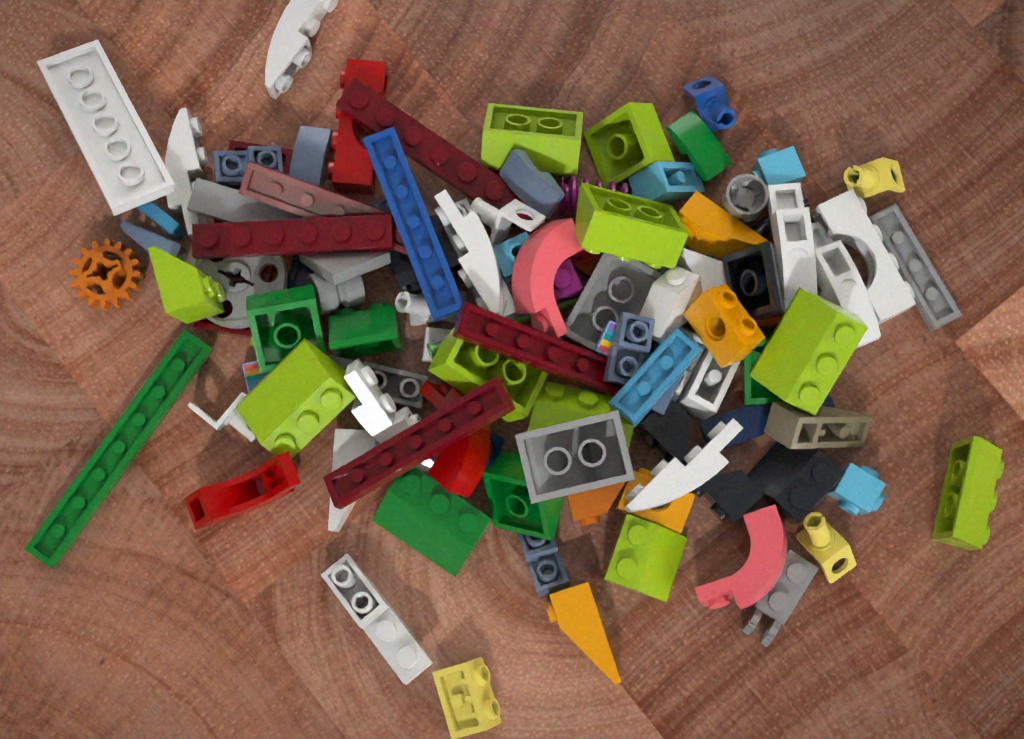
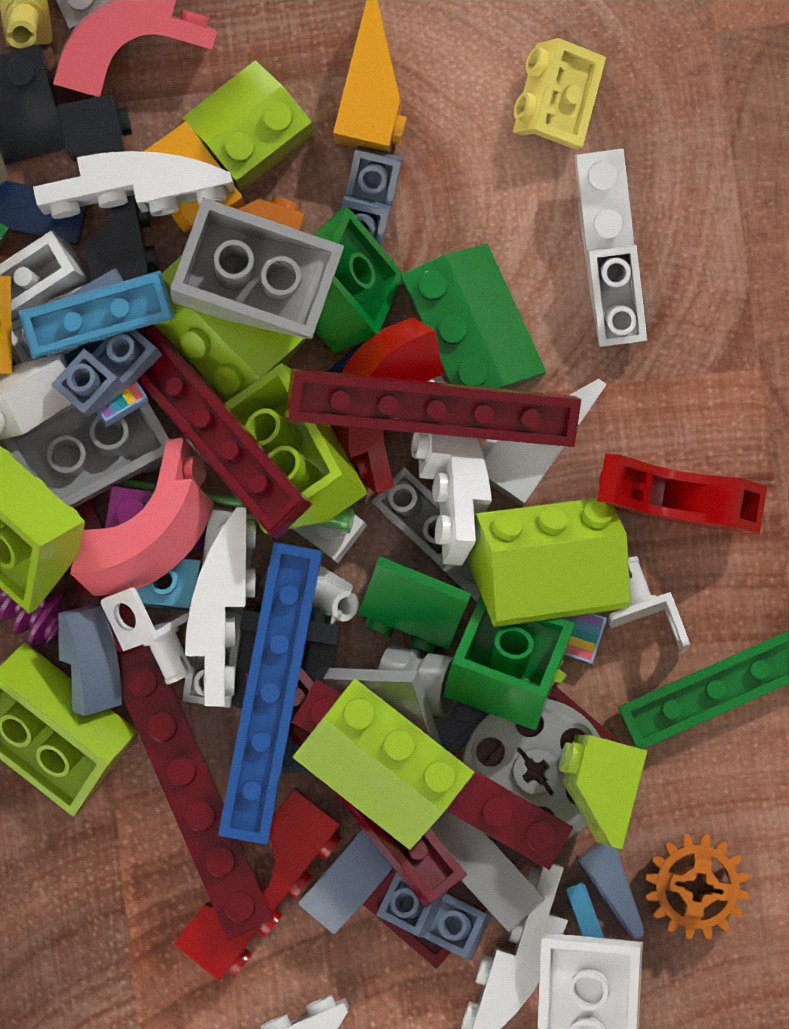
camera: 145 degrees left, 5 degrees up
none -> lime slope [292,678,475,850]

